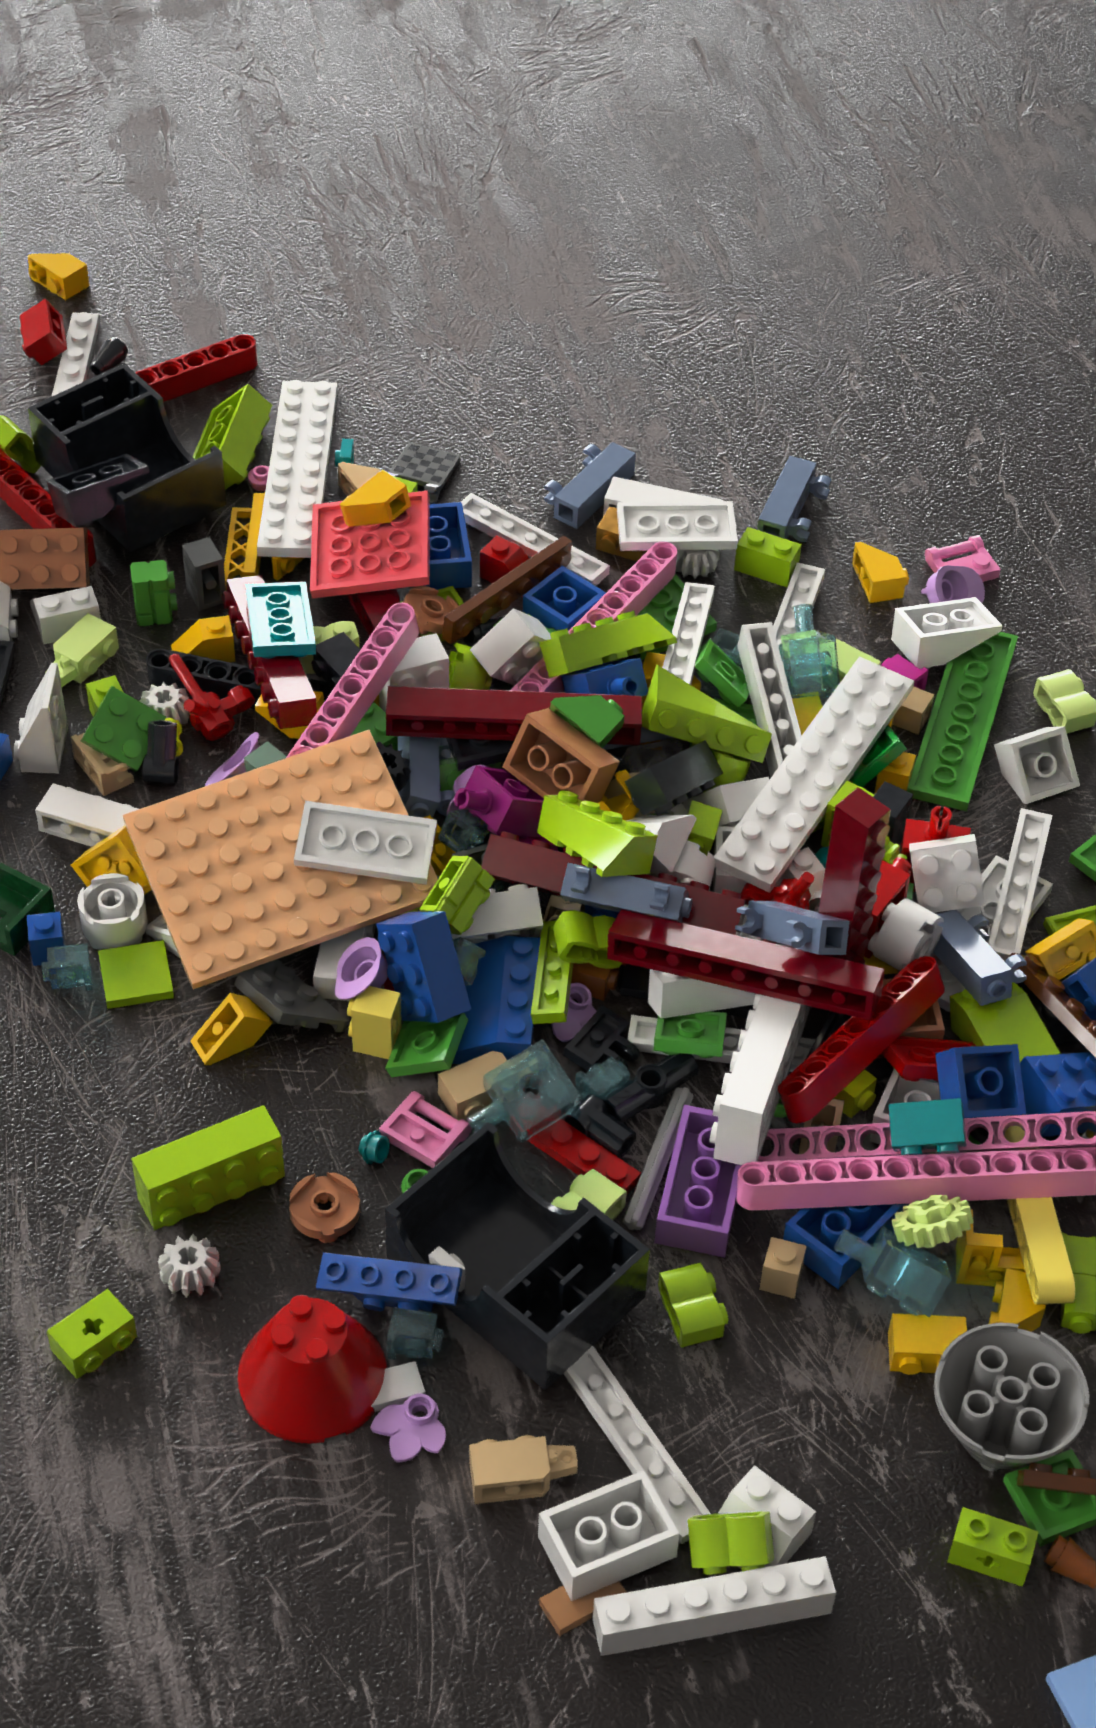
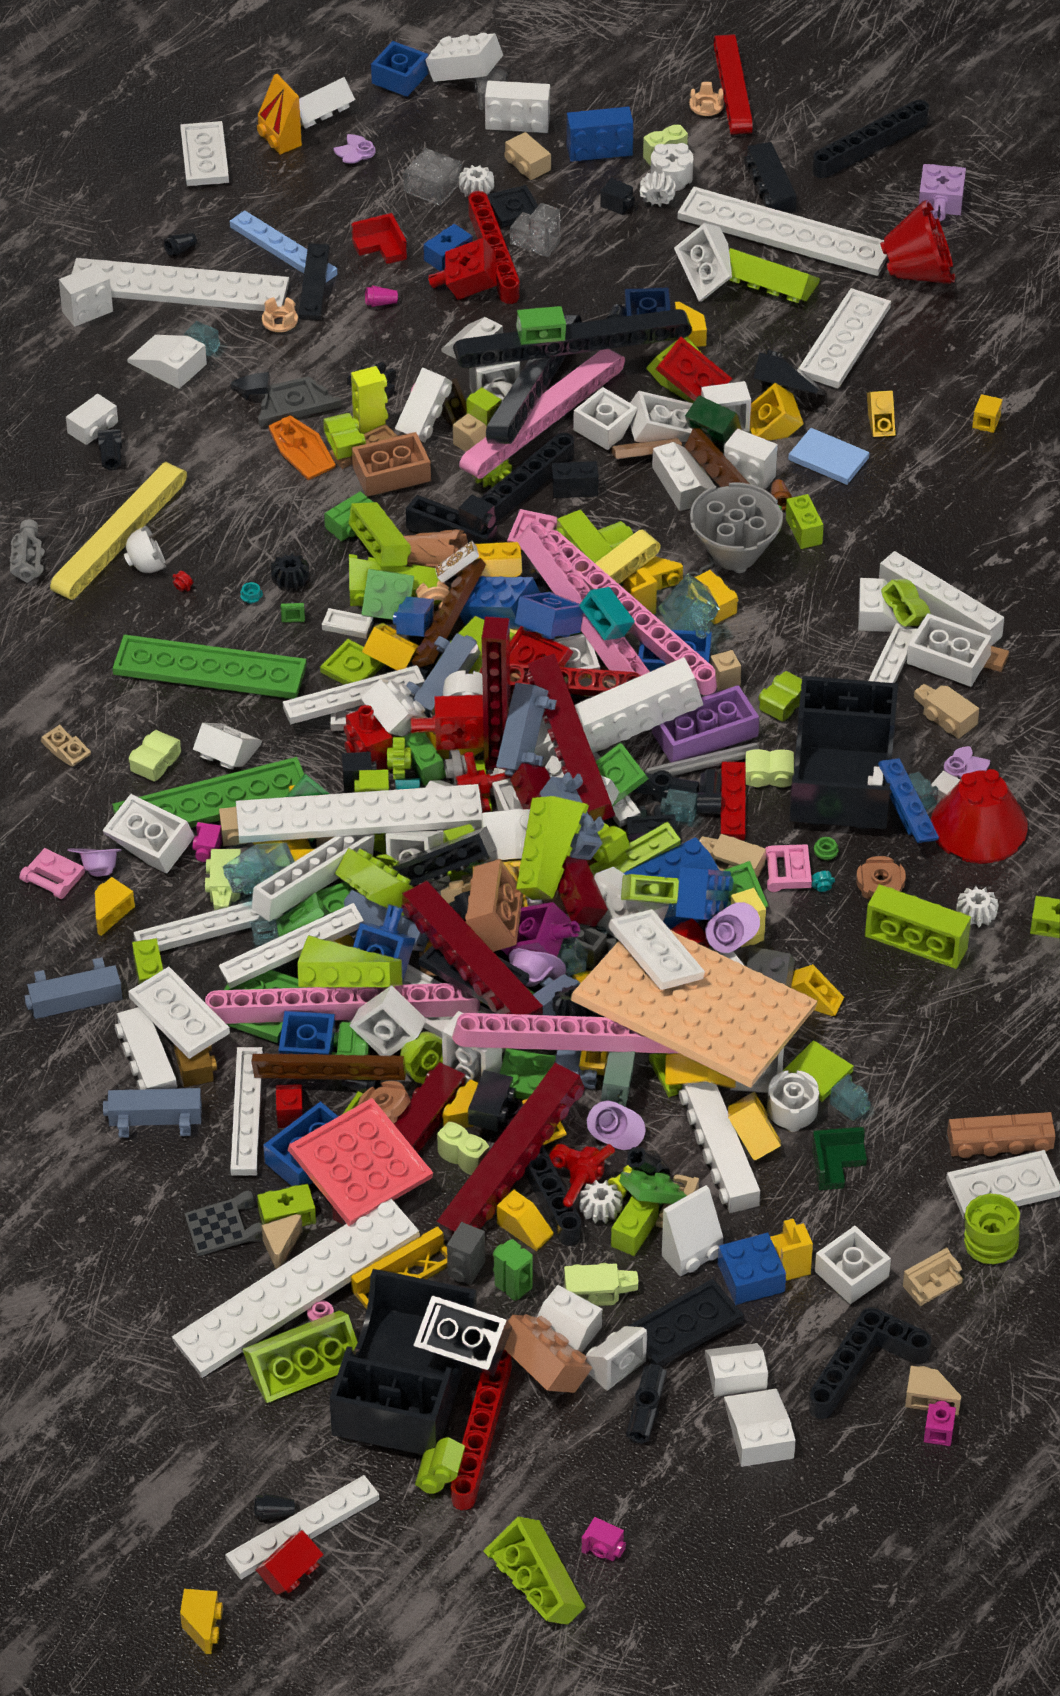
camera: 125 degrees left, 0 degrees up
blue brick [27,911,67,966] -> none
red beam [135,334,257,402] -> none
plate [245,582,316,659] -> none
teal plate [335,438,354,467] -> none
yellow slope [340,469,411,527] -> none
clear light blue brick [467,1039,581,1143] -> none
bright green slope [550,695,625,748] -> none
yellowish green gear [892,1195,974,1248] -> none

